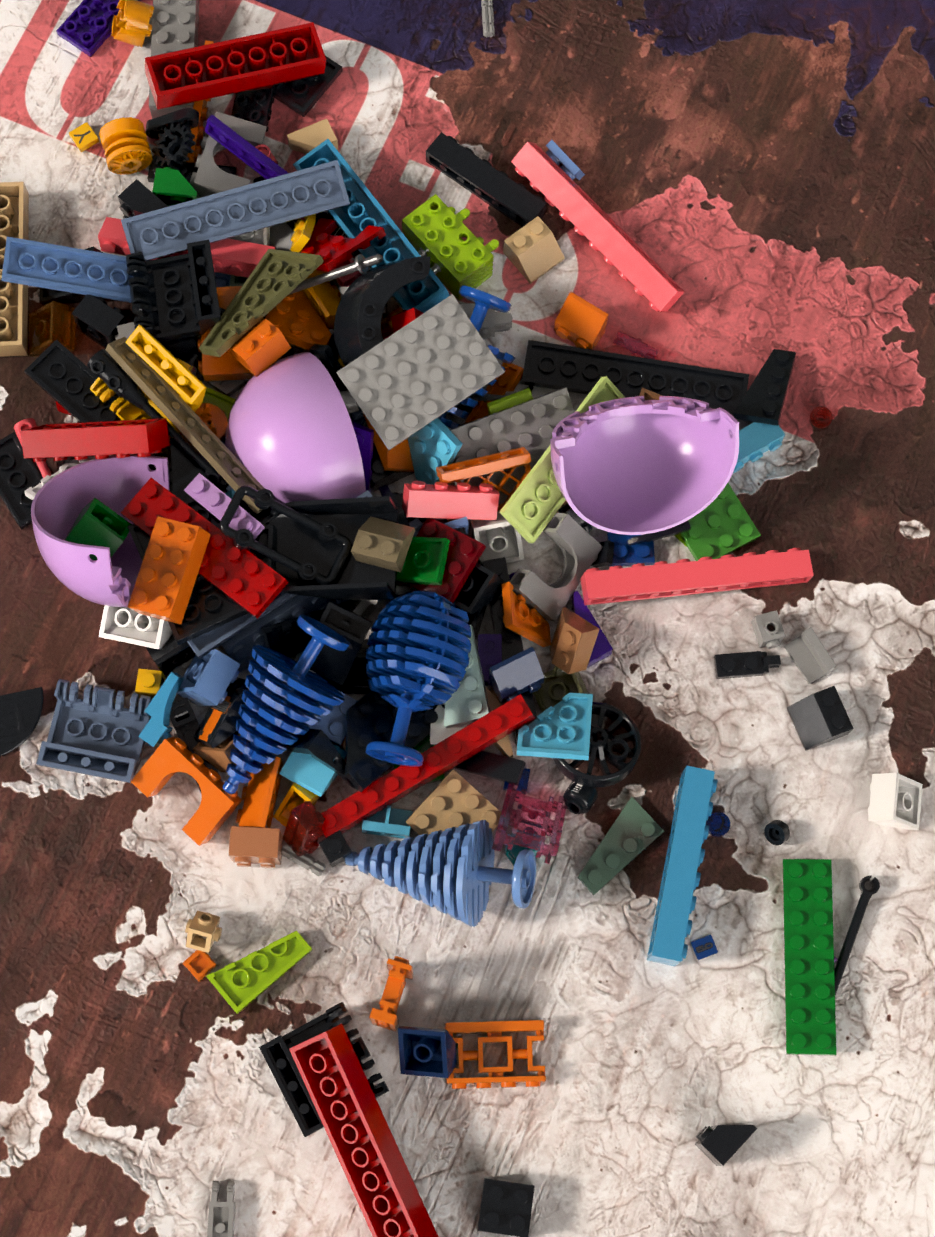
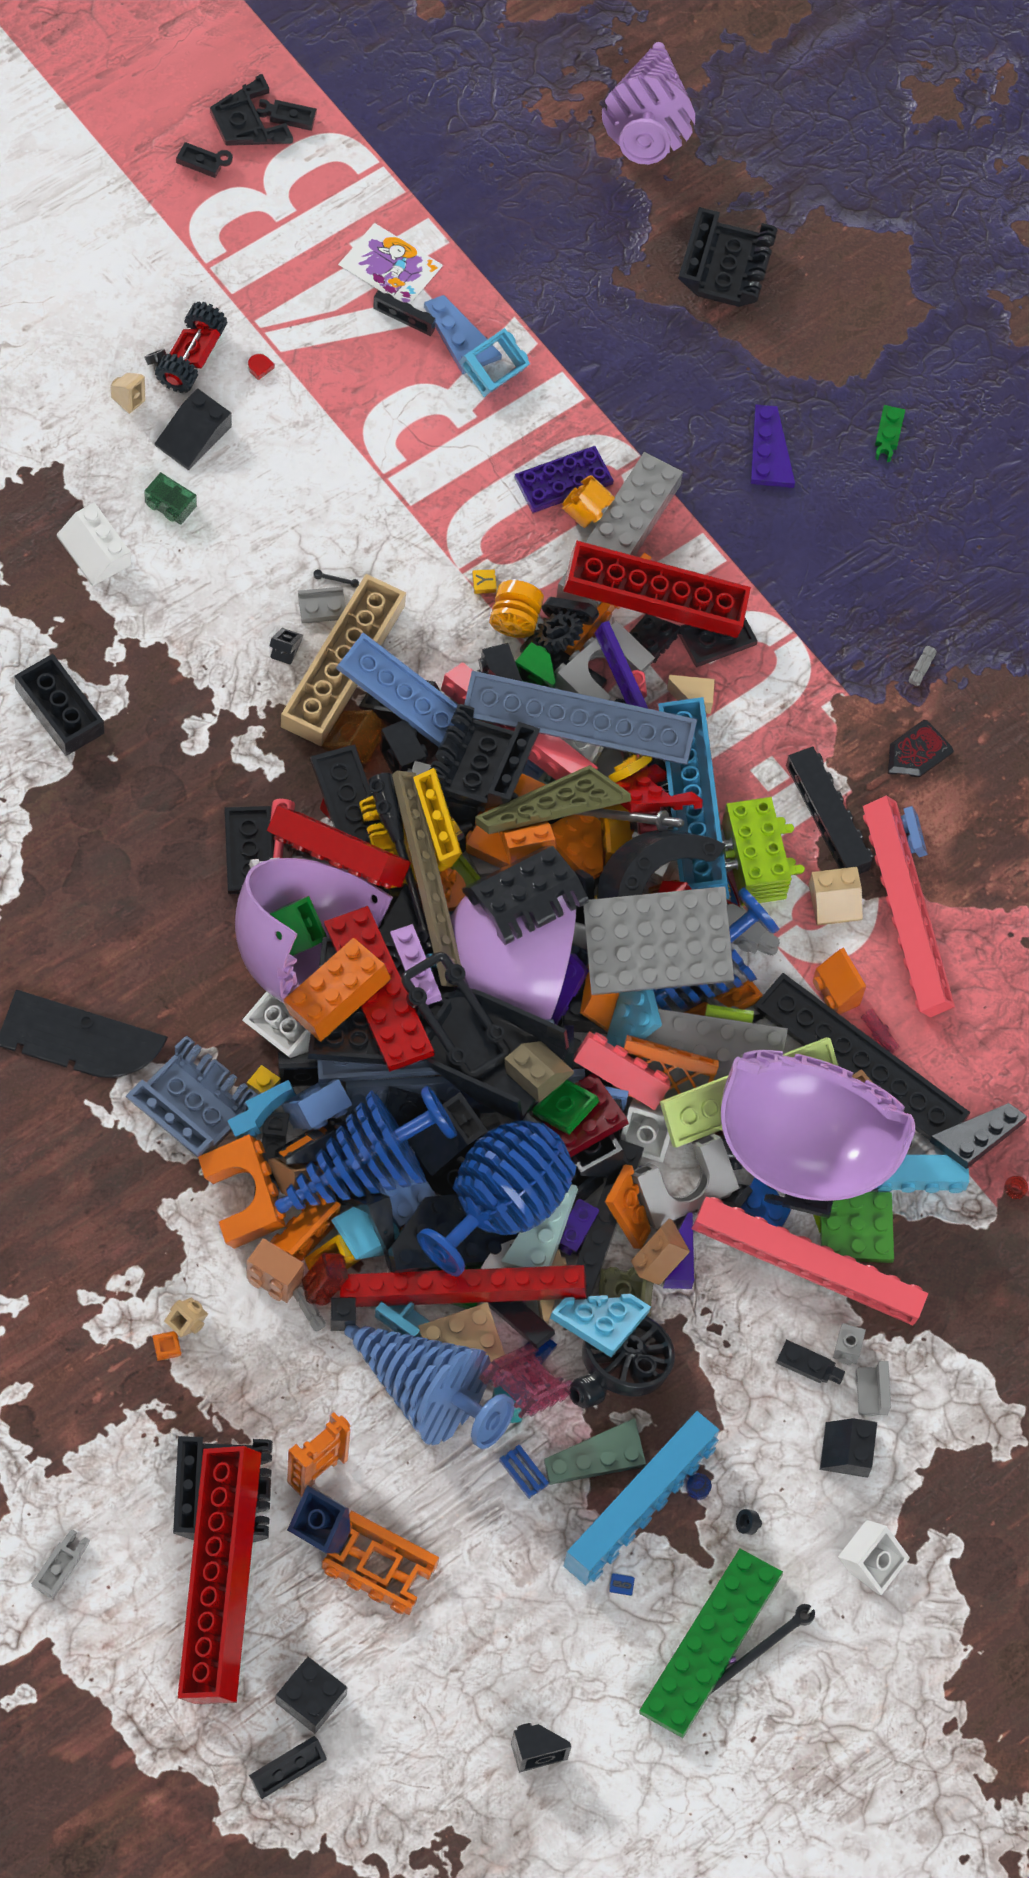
camera: 25 degrees right, 10 degrees down
lime wing [206,931,312,1014] -> none
slope [489,647,545,704] -> none
none -> black slope [462,846,589,945]
none -> blue tile [499,1444,549,1499]
none -> black tile [888,720,954,777]

